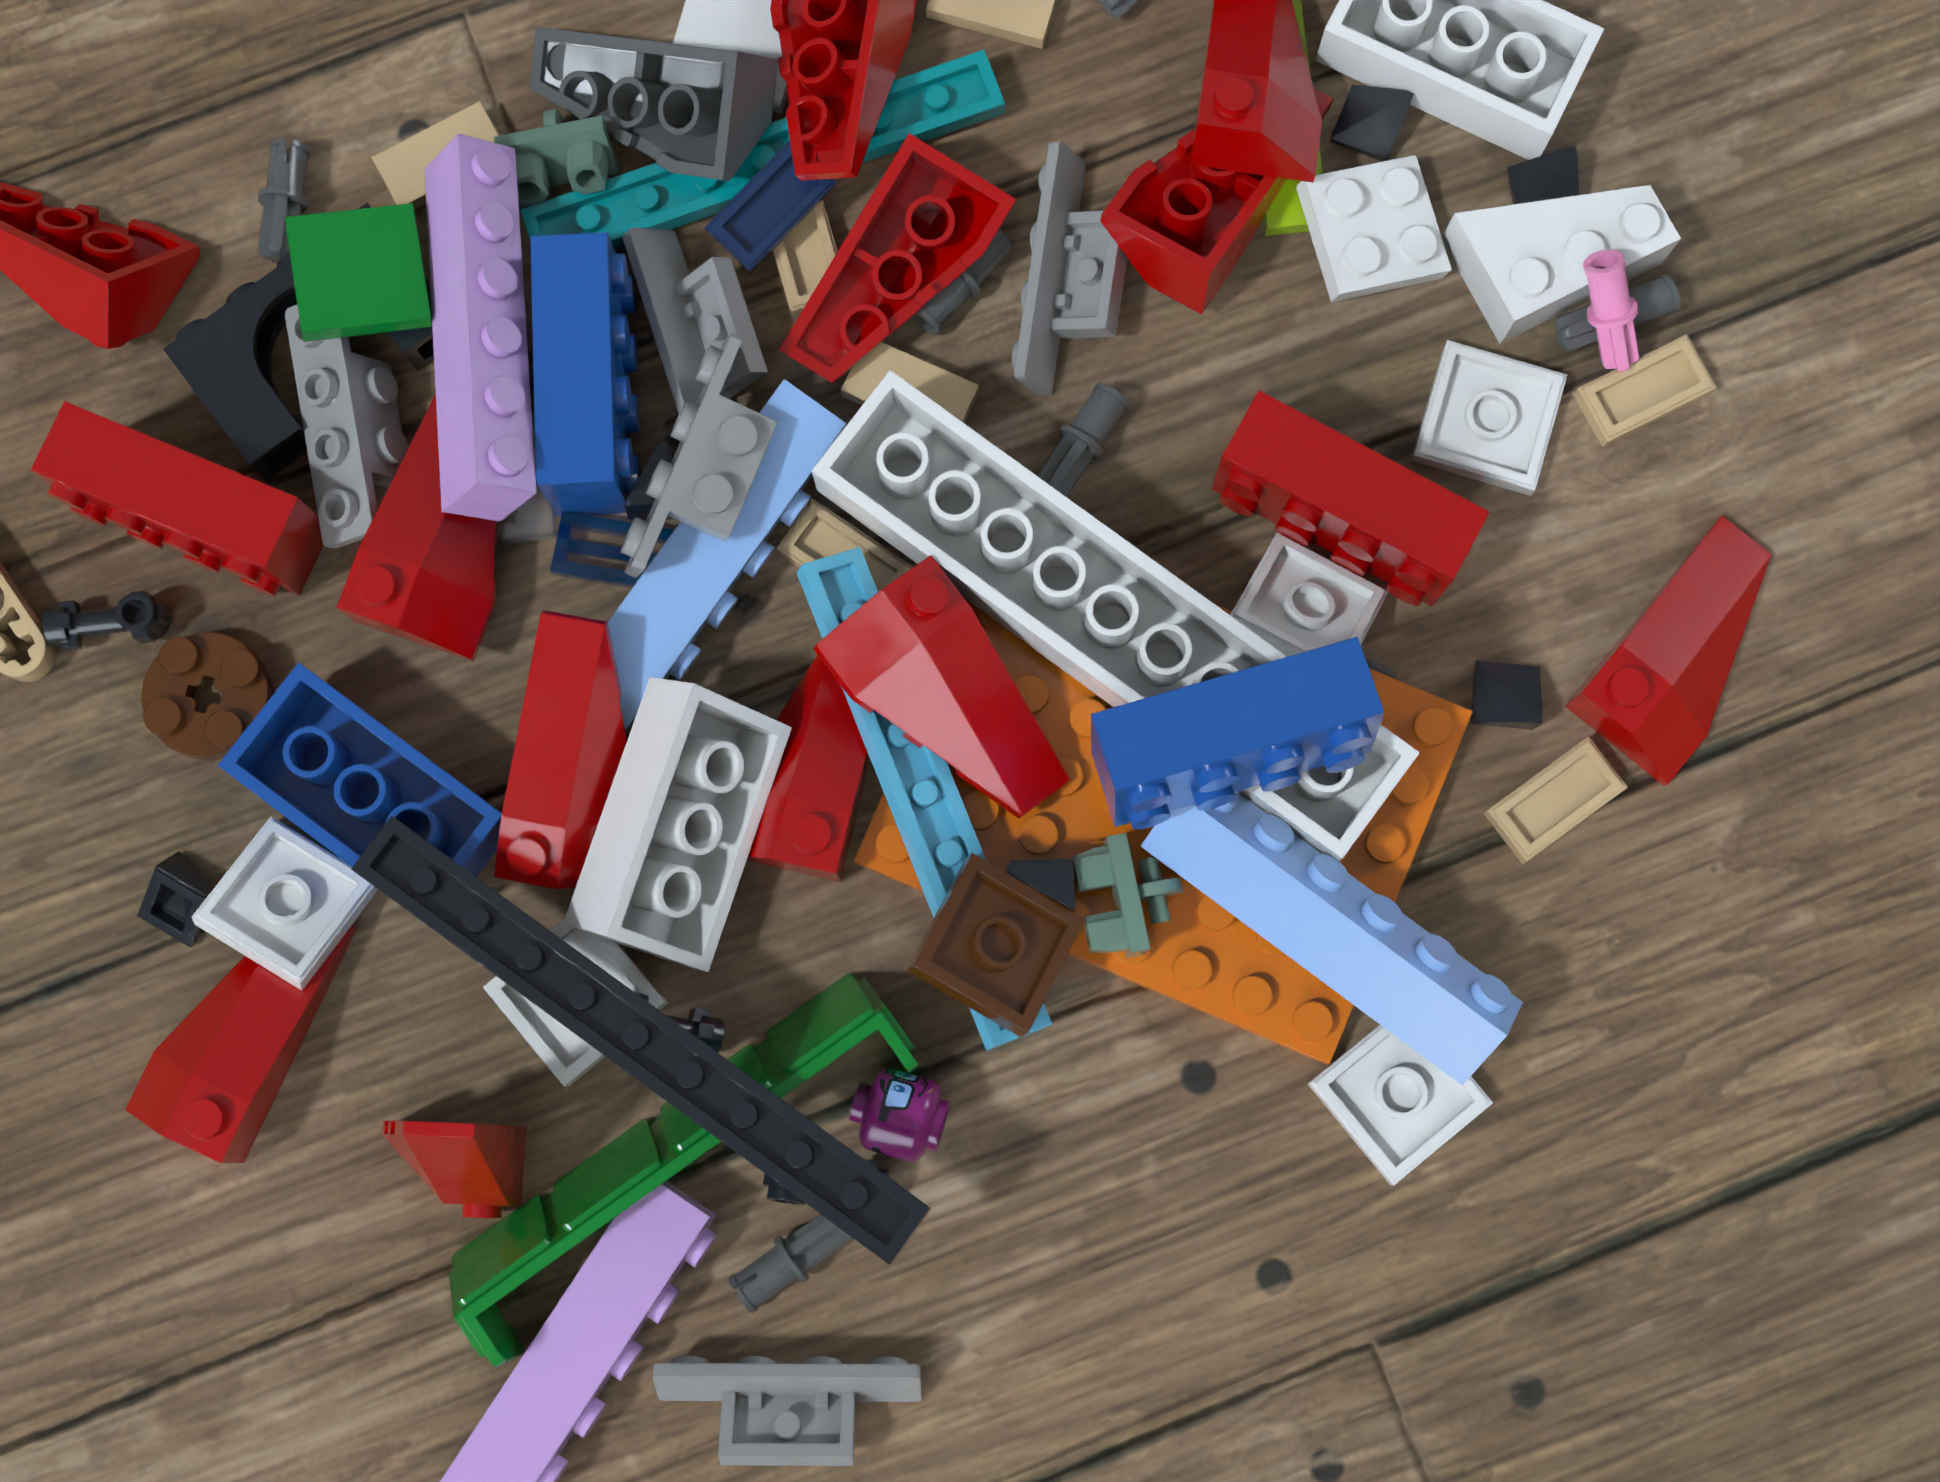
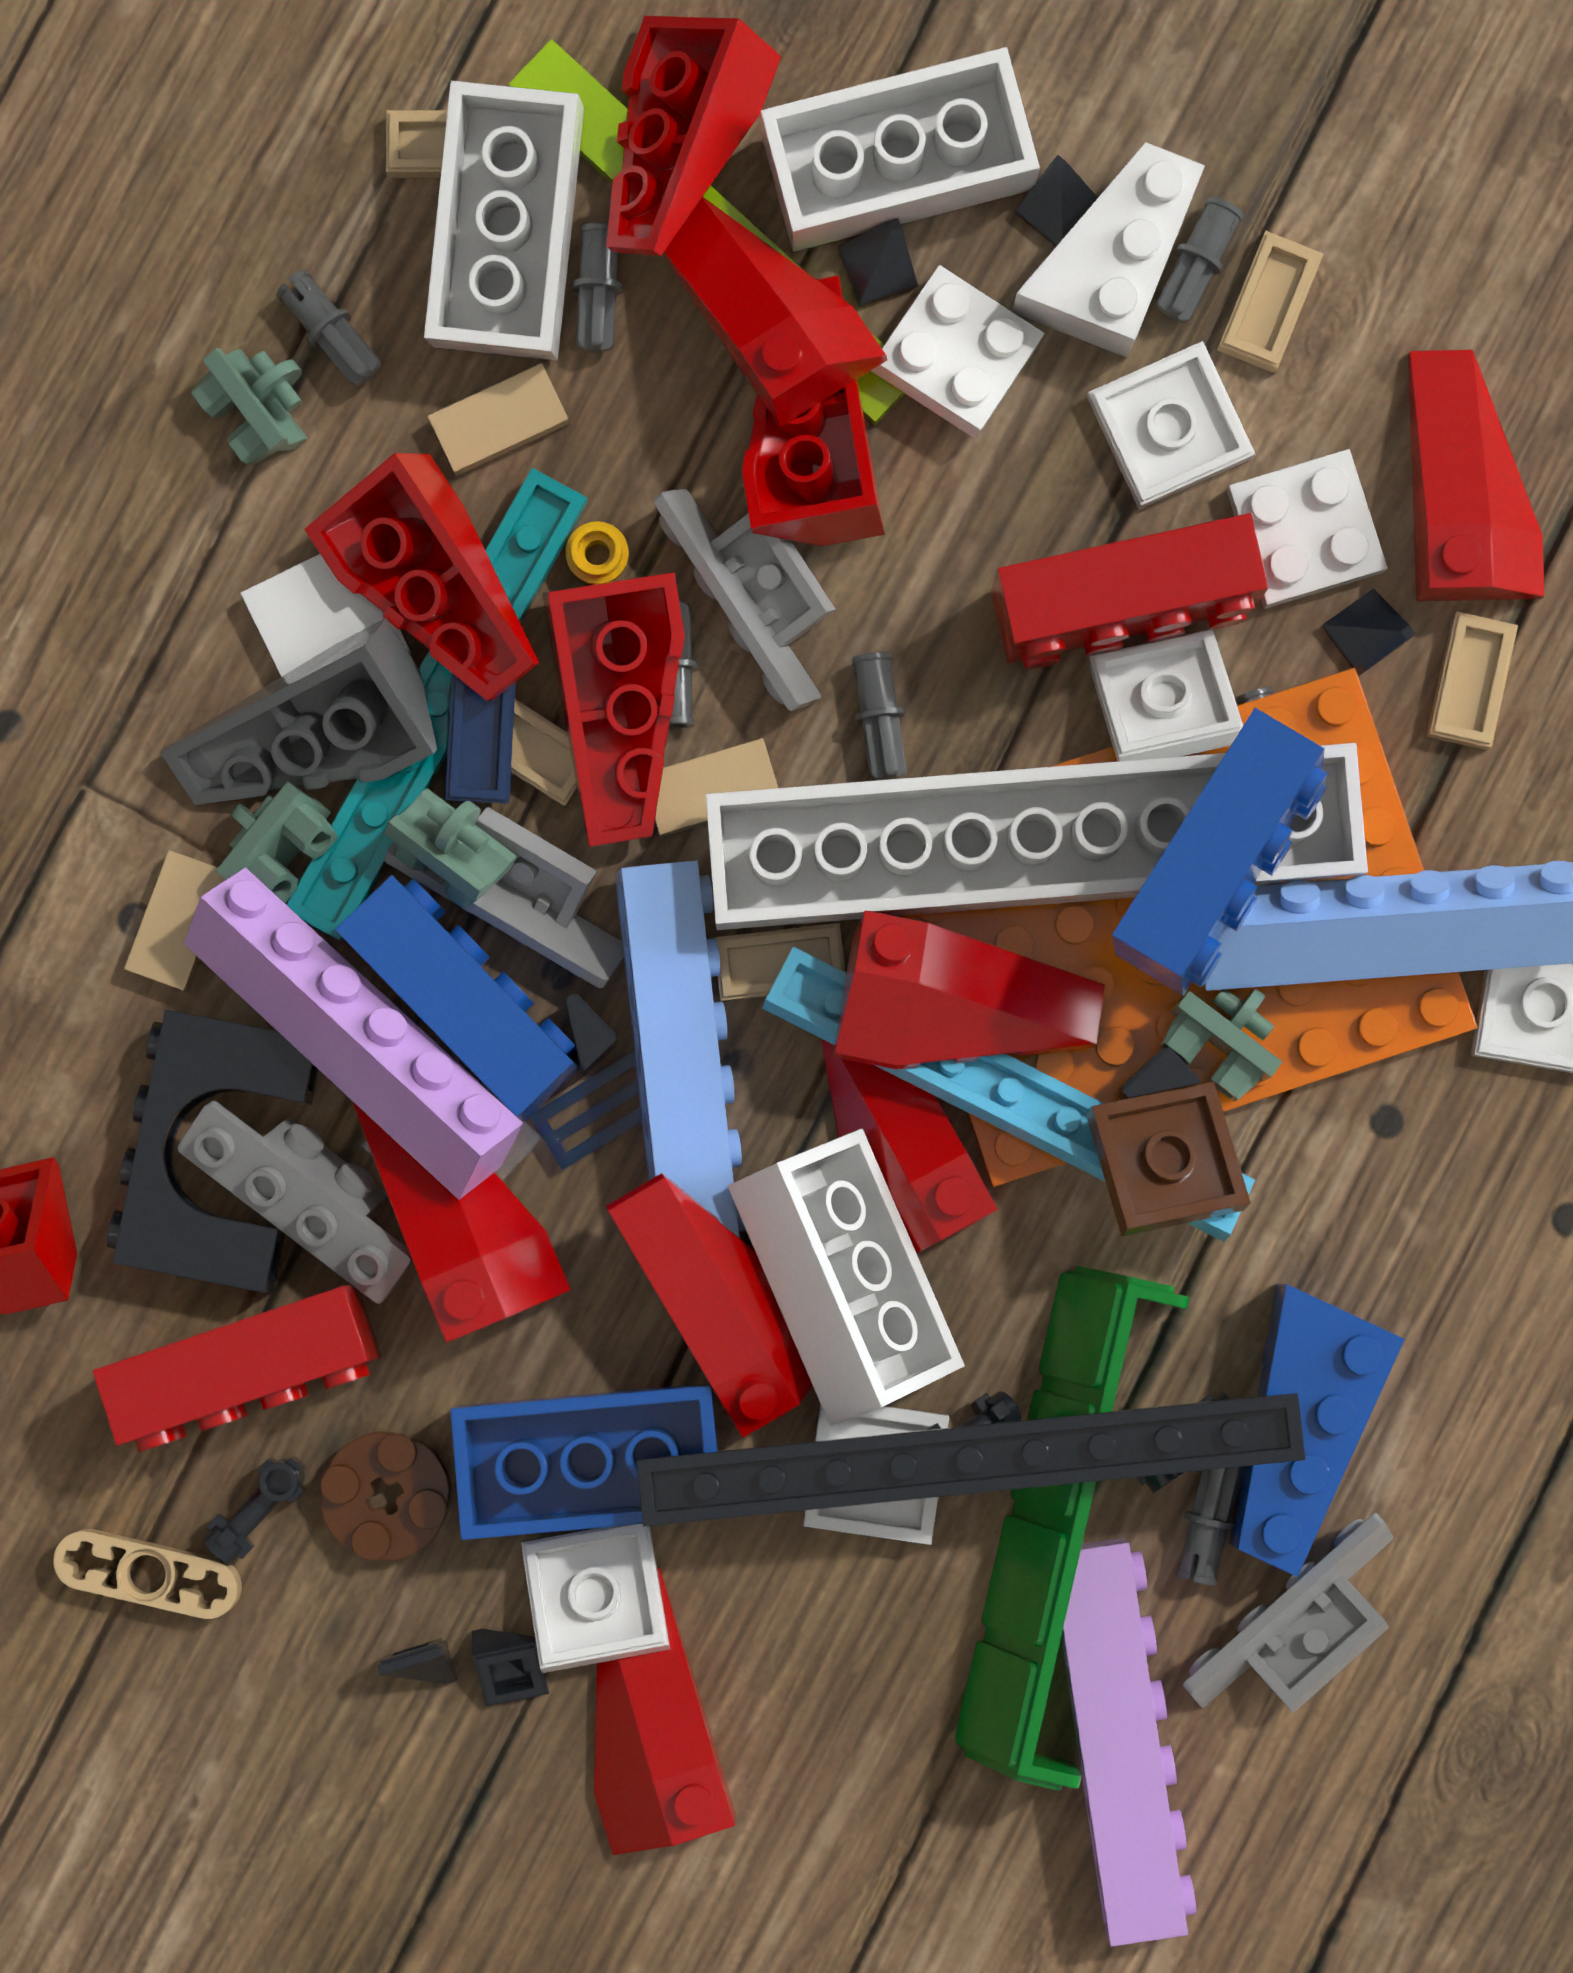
camera: 45 degrees left, 5 degrees up
dark grey axle [257,138,310,264] -> none
green tile [285,203,432,342] -> none
red wedge [382,1120,526,1218] -> none
light grey bracket [620,333,778,578] -> none
magenta head [849,1068,950,1162] -> none
bright pink axle [1583,249,1639,372] -> none
none -> black slope [377,1638,458,1684]
none -> sand green hips [384,788,517,908]
none -> yellow plate [566,521,629,585]
none -> white plate [1226,449,1388,609]
none -> blue wedge [1229,1283,1405,1577]

